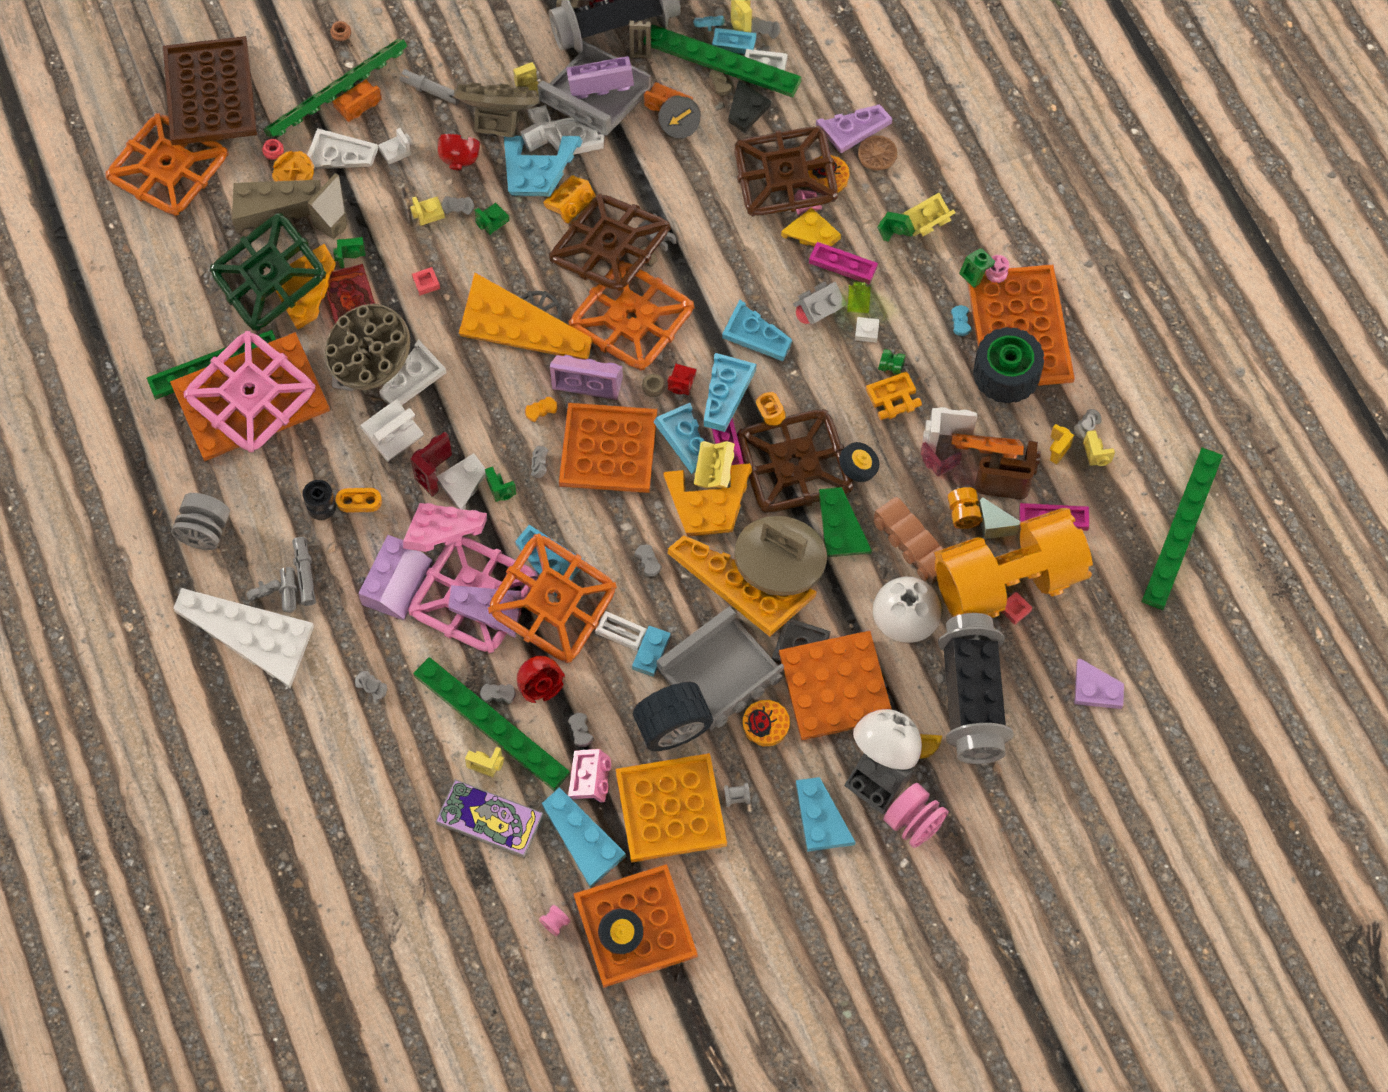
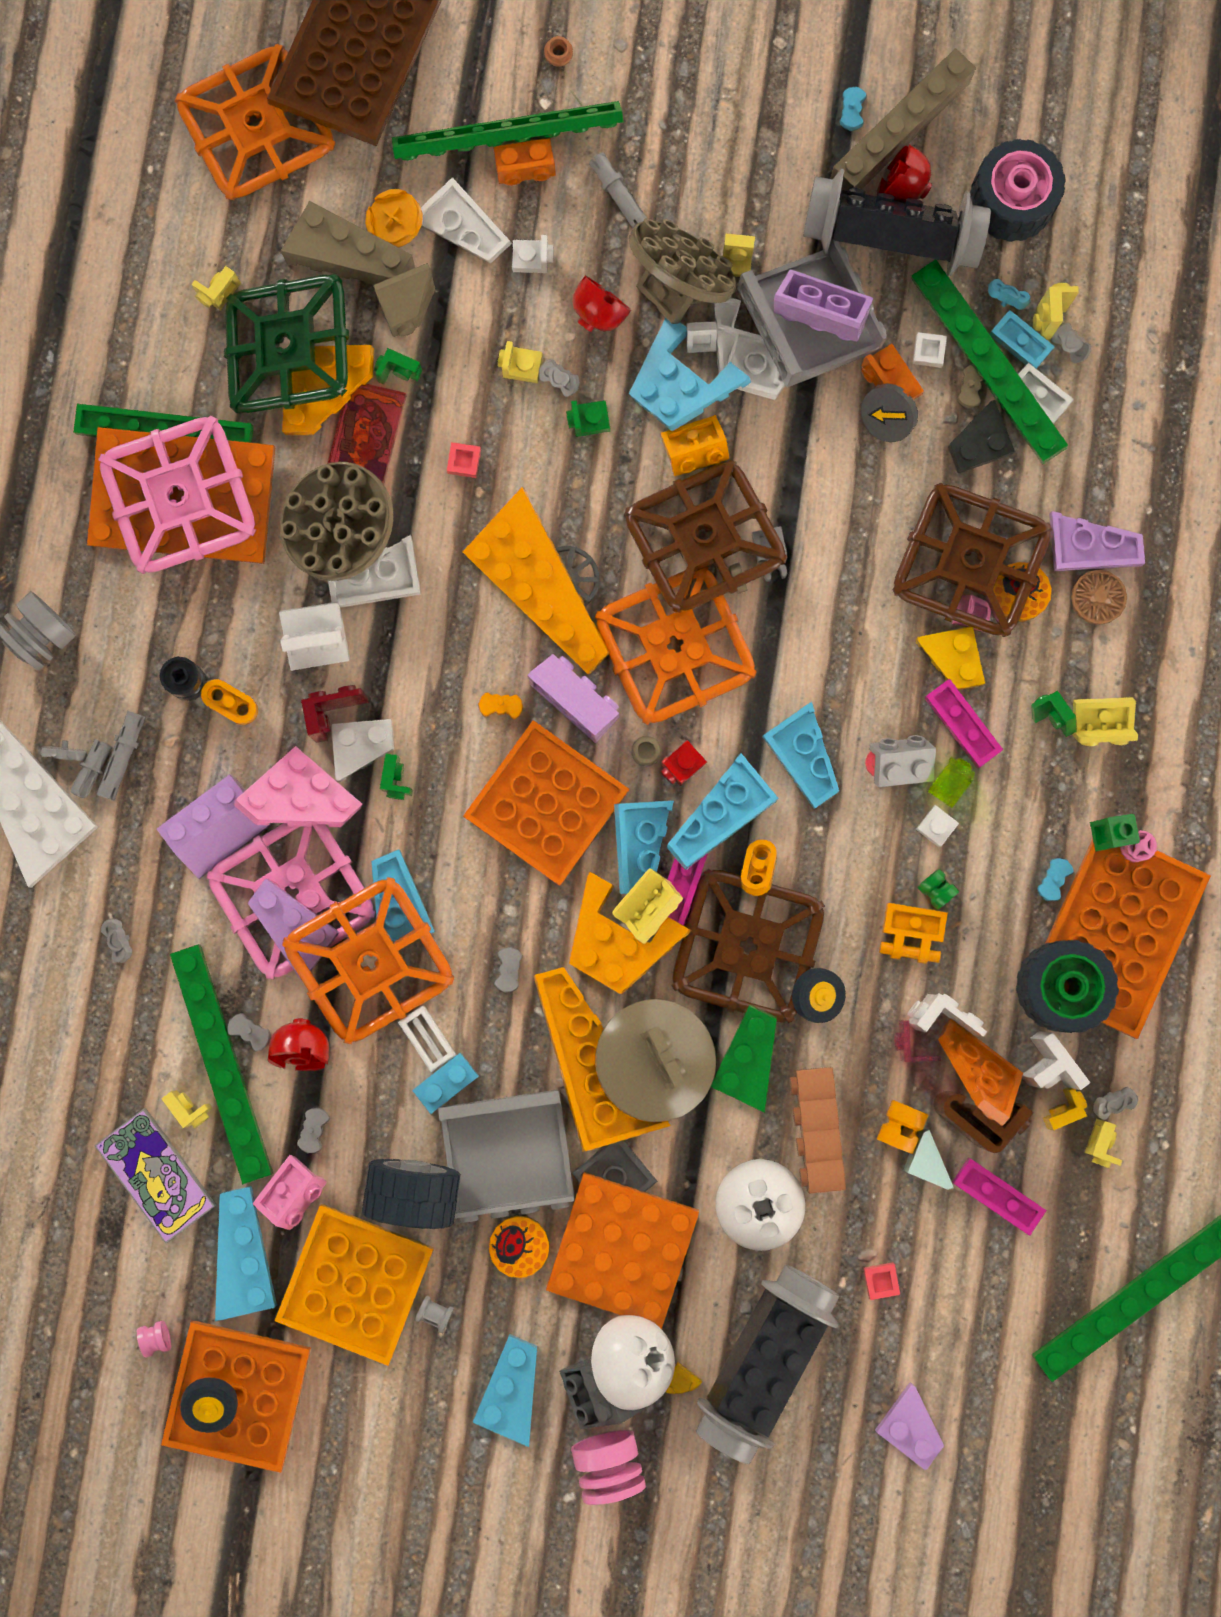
camera: 30 degrees right, 20 degrees up
coral plate [262,139,284,160] -> none
light grey piece [531,446,548,478] -> none
dark tan tile [629,21,651,58] -> none
light orange cylinder [934,508,1093,618] -> none
none -> light yellow bracket [191,266,241,311]
none -> white plate [912,332,947,368]
none -> white bracket [1022,1031,1090,1090]

